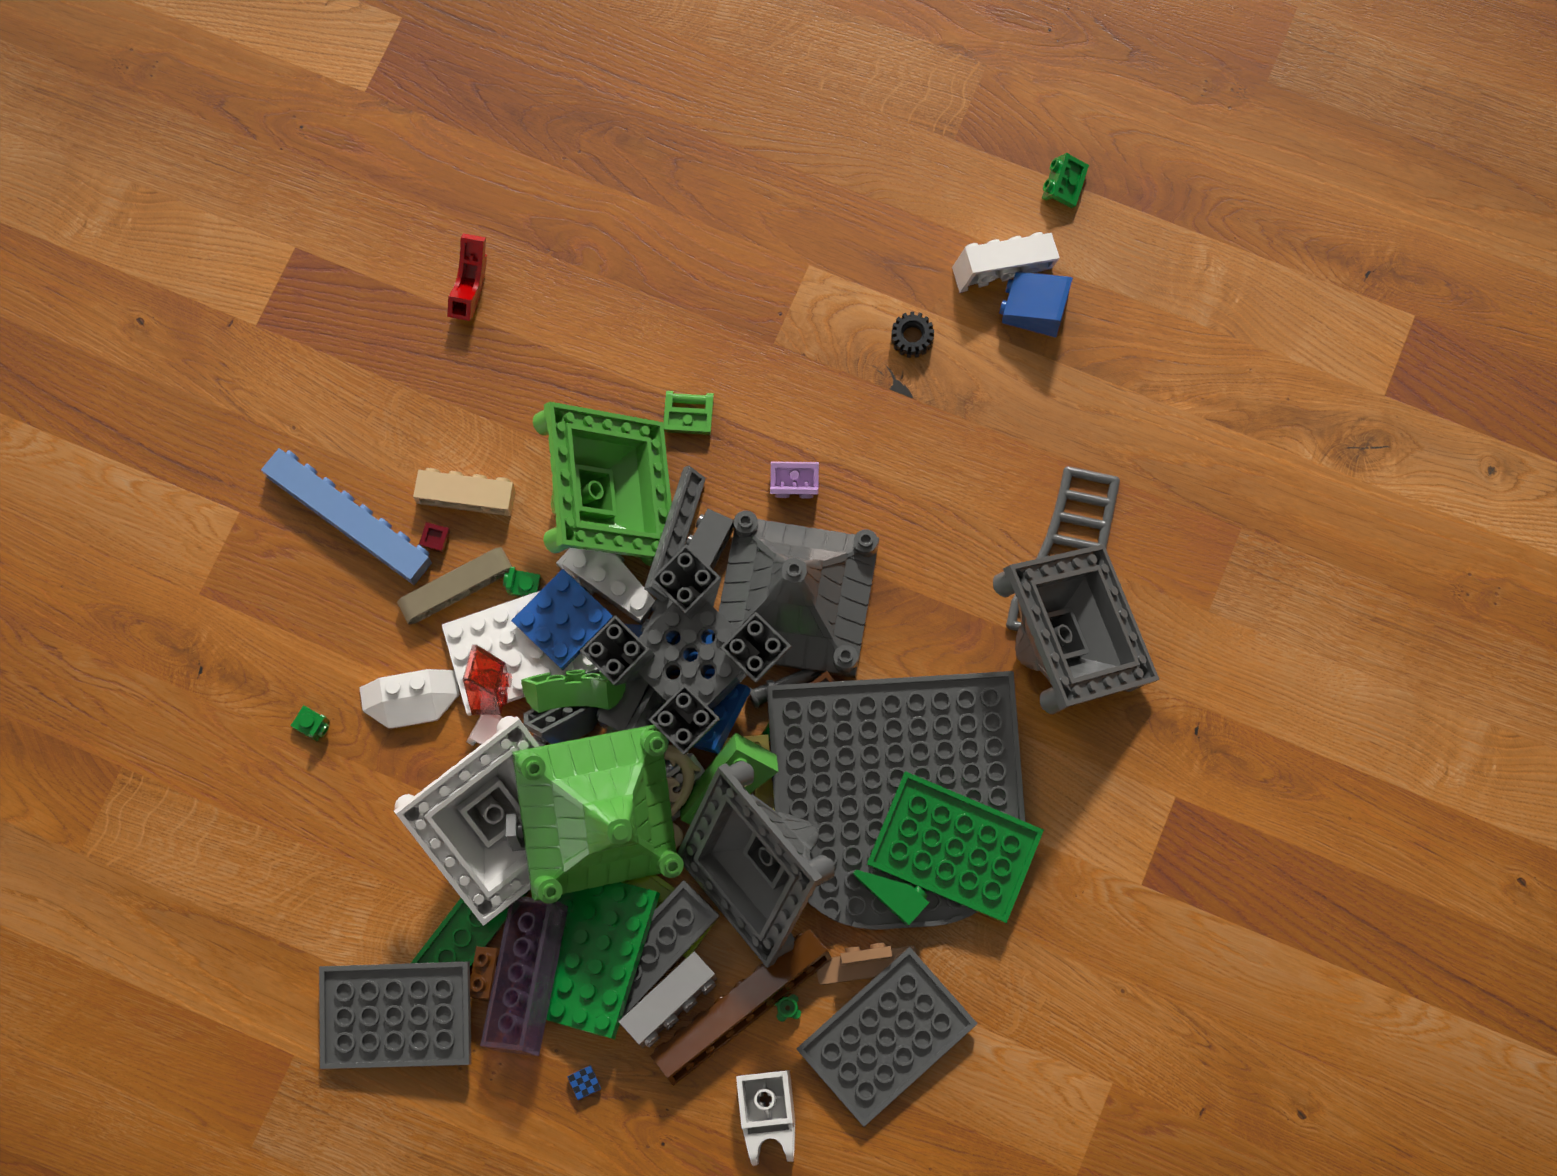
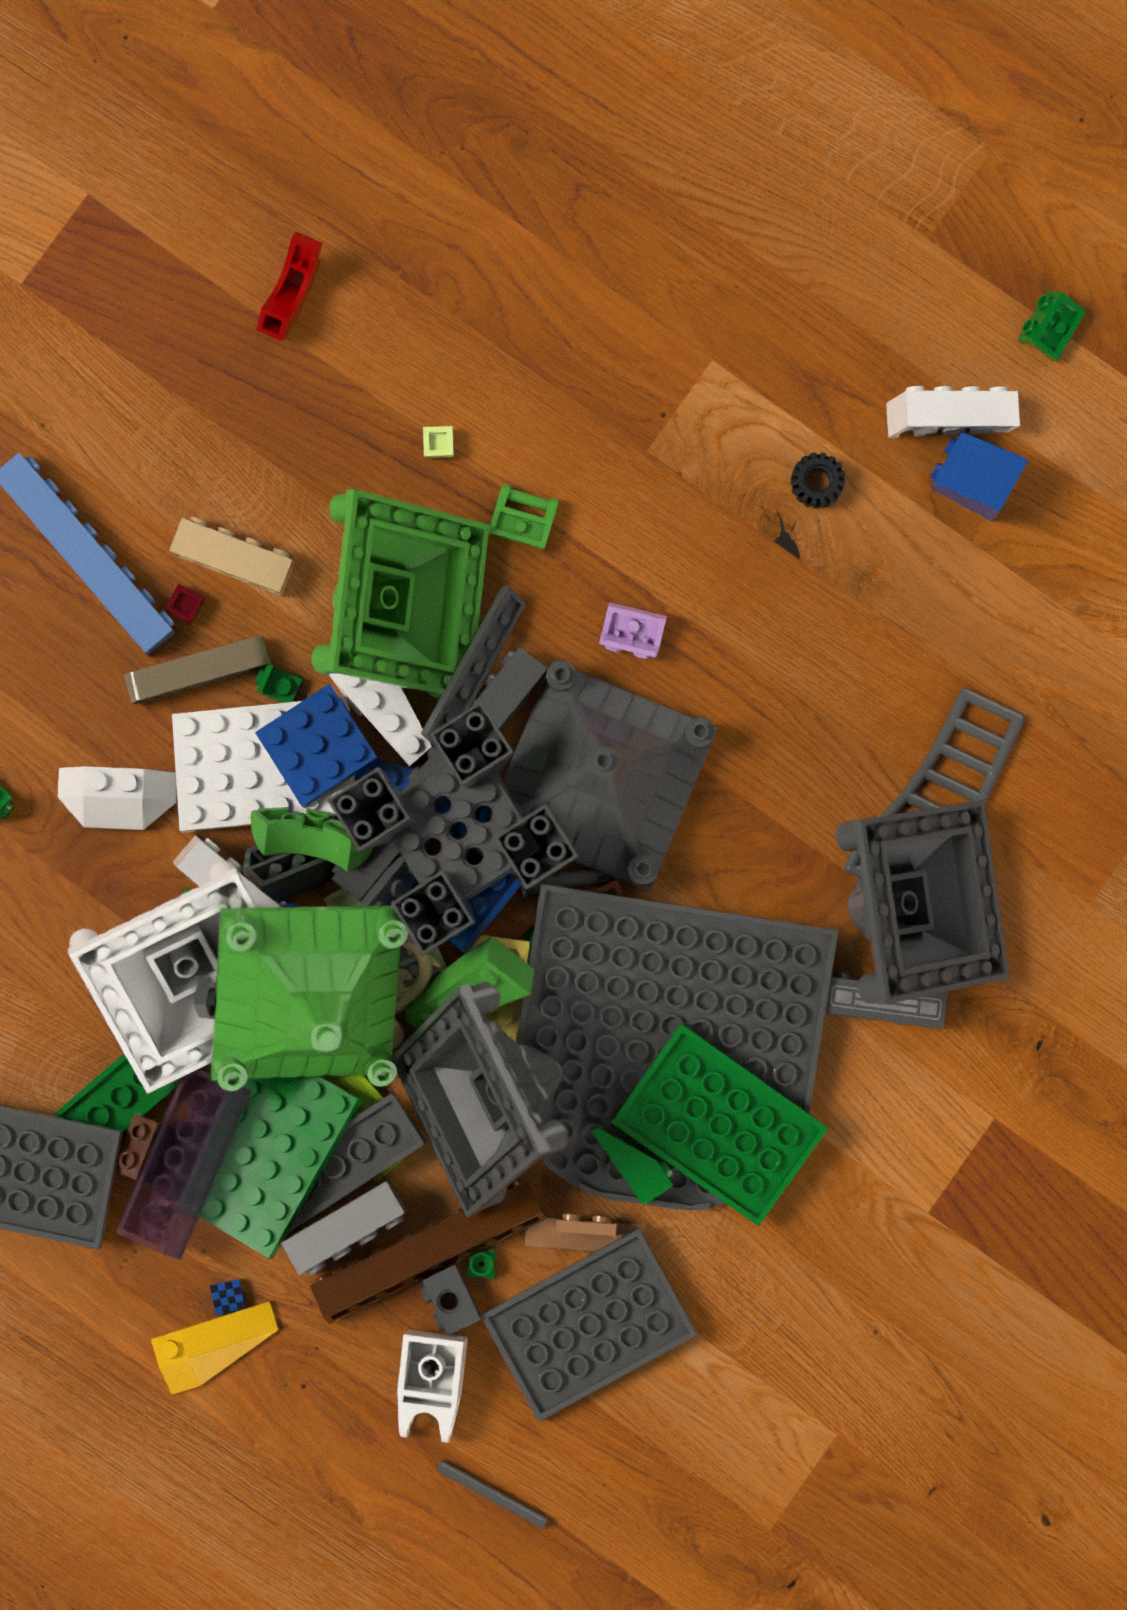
camera: 10 degrees right, 10 degrees up
clear red slope [463,645,512,715] -> none
none -> yellow wedge [151,1301,279,1395]
none -> dark grey brick [420,1263,481,1335]
none -> yellowish green plate [423,426,454,458]
none -> dark grey brick [825,972,948,1029]

